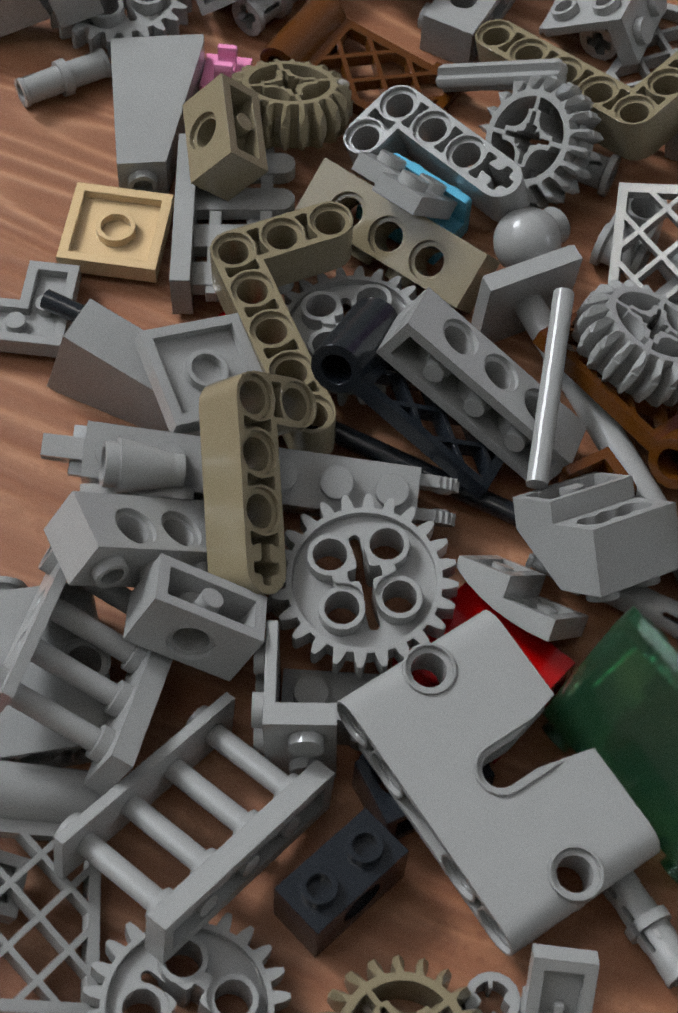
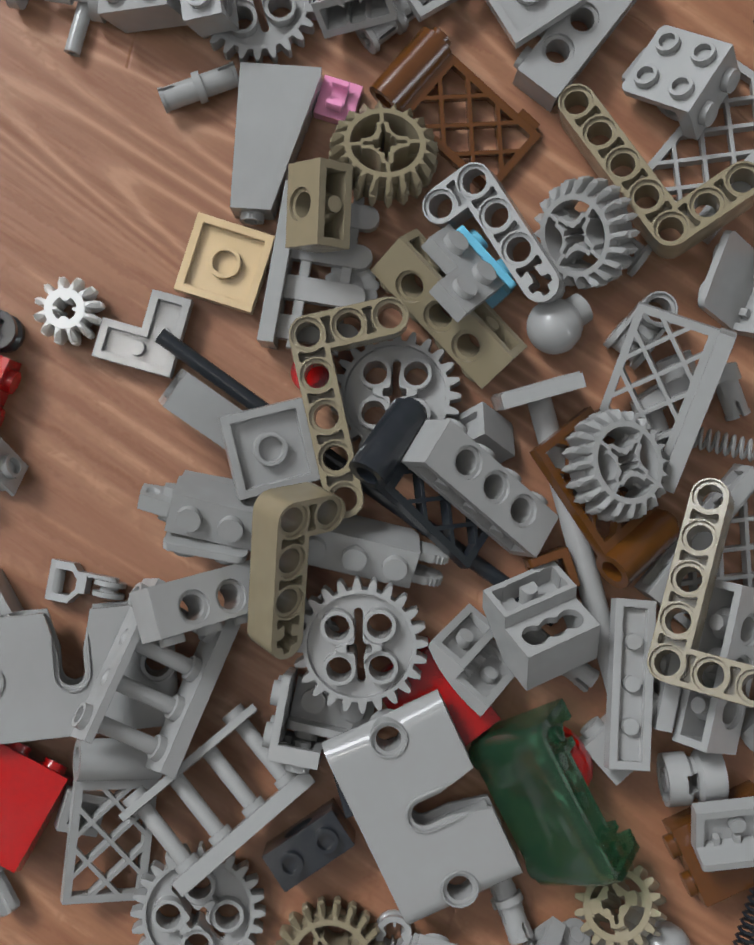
camera: 10 degrees right, 30 degrees up
light grey cone [99,436,186,494] -> none
light grey brick [123,553,268,681] -> none
light grey axle [436,58,568,92] -> none
light grey bar [526,287,574,490] -> none

